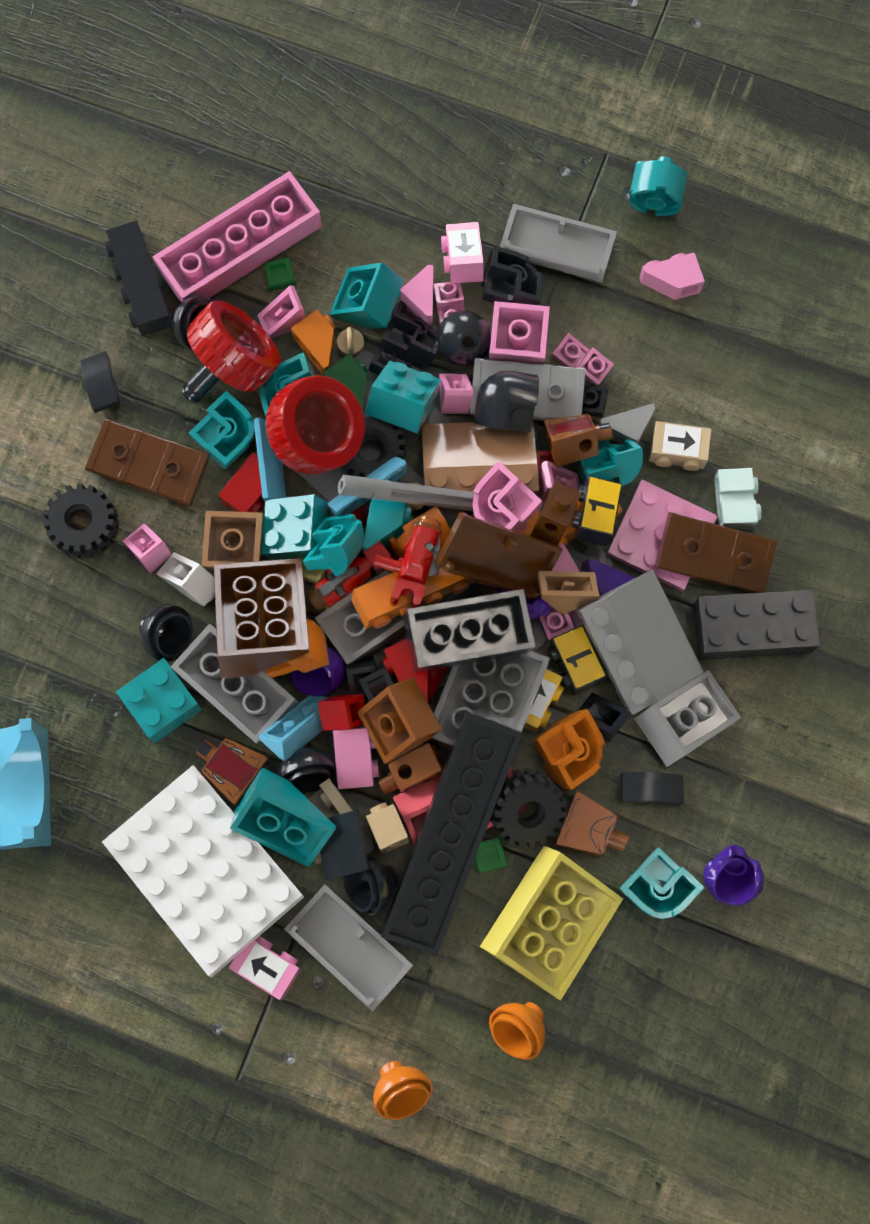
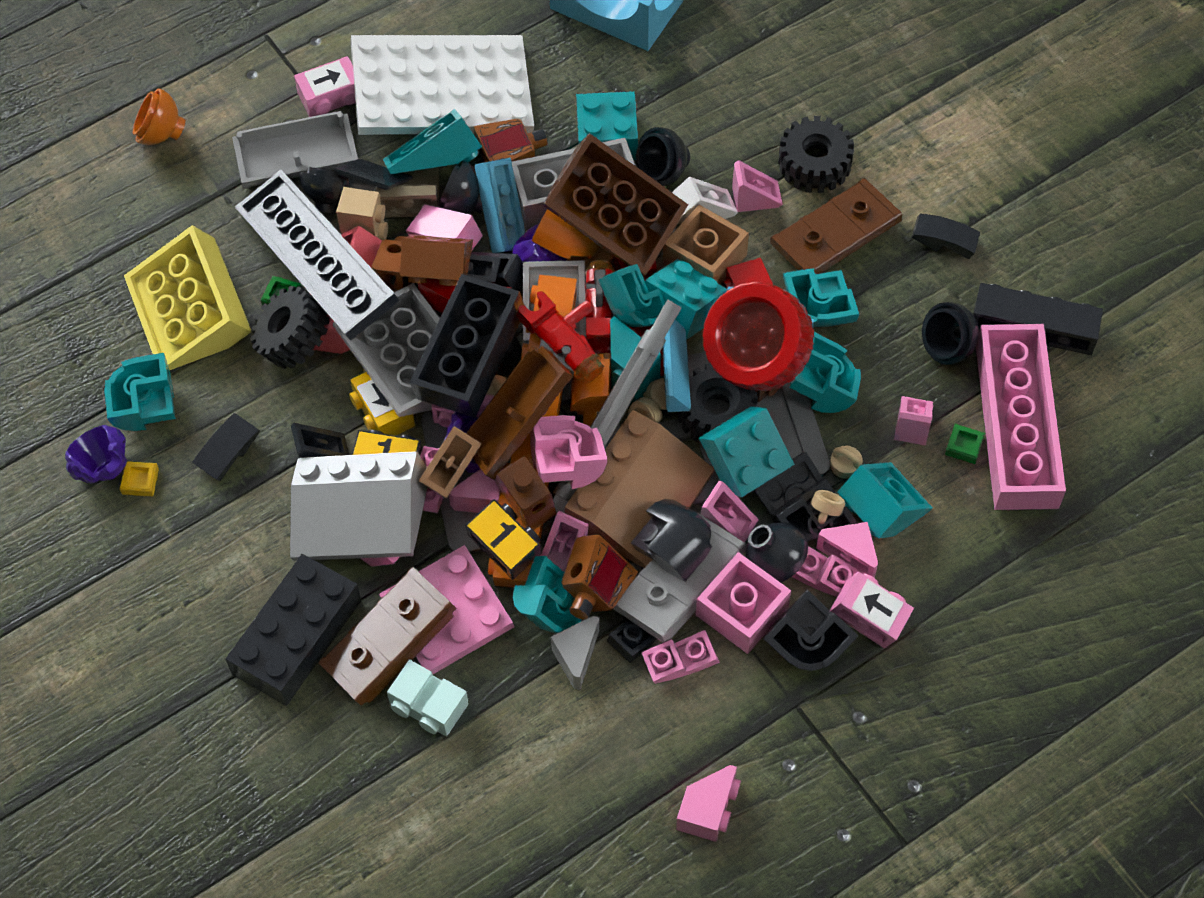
camera: 125 degrees right, 15 degrees down
red wheel [182,301,281,403] -> none
orange slope [291,310,336,376] -> none
red brick [318,694,365,731] -> none
dark green slope [323,354,368,415] -> none
orange piece [489,1002,545,1060] -> none
light grey container [500,204,617,283] -> none
orange brick [533,709,605,790] -> none
dark orange torso [554,791,629,857] -> none
dark purple slope [581,558,635,596] -> none
teal brick [629,156,688,216] -> none
light grey slope [634,670,741,767] -> none
brick [649,421,711,471] -> none
none -> yellow tile [120,461,159,497]
none -> tan tile [811,490,845,524]

